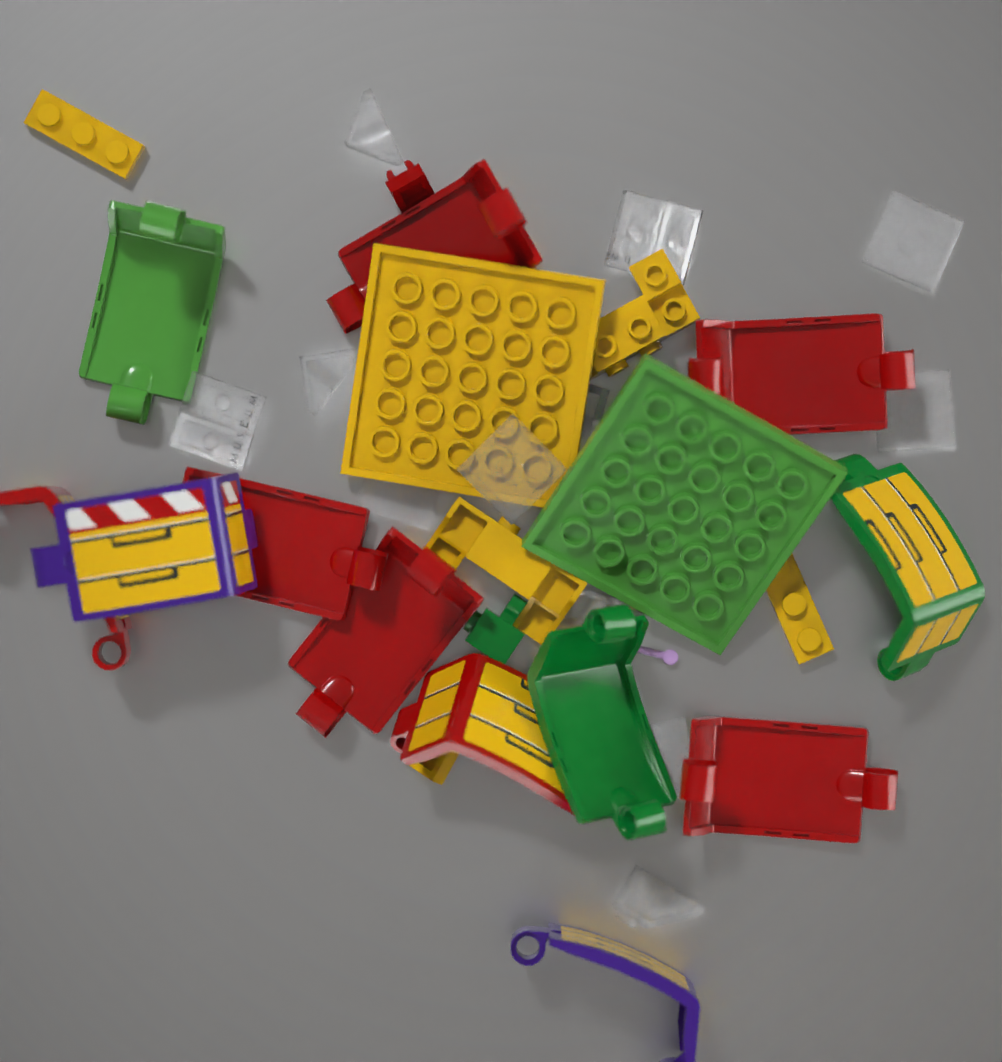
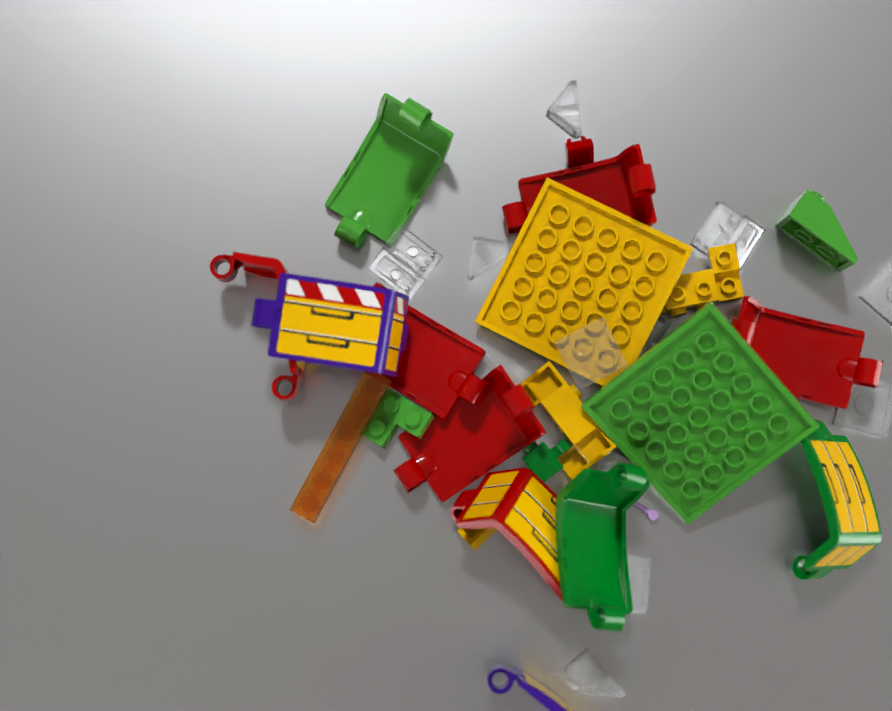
camera: 20 degrees right, 5 degrees down
yellow plate [23,89,145,180] -> none
red panel [679,716,898,844] -> none
yellow plate [766,554,834,665] -> none
none -> clear orange plate [290,371,392,523]
none -> bright green plate [360,388,435,449]
none -> bright green slope [775,189,858,272]

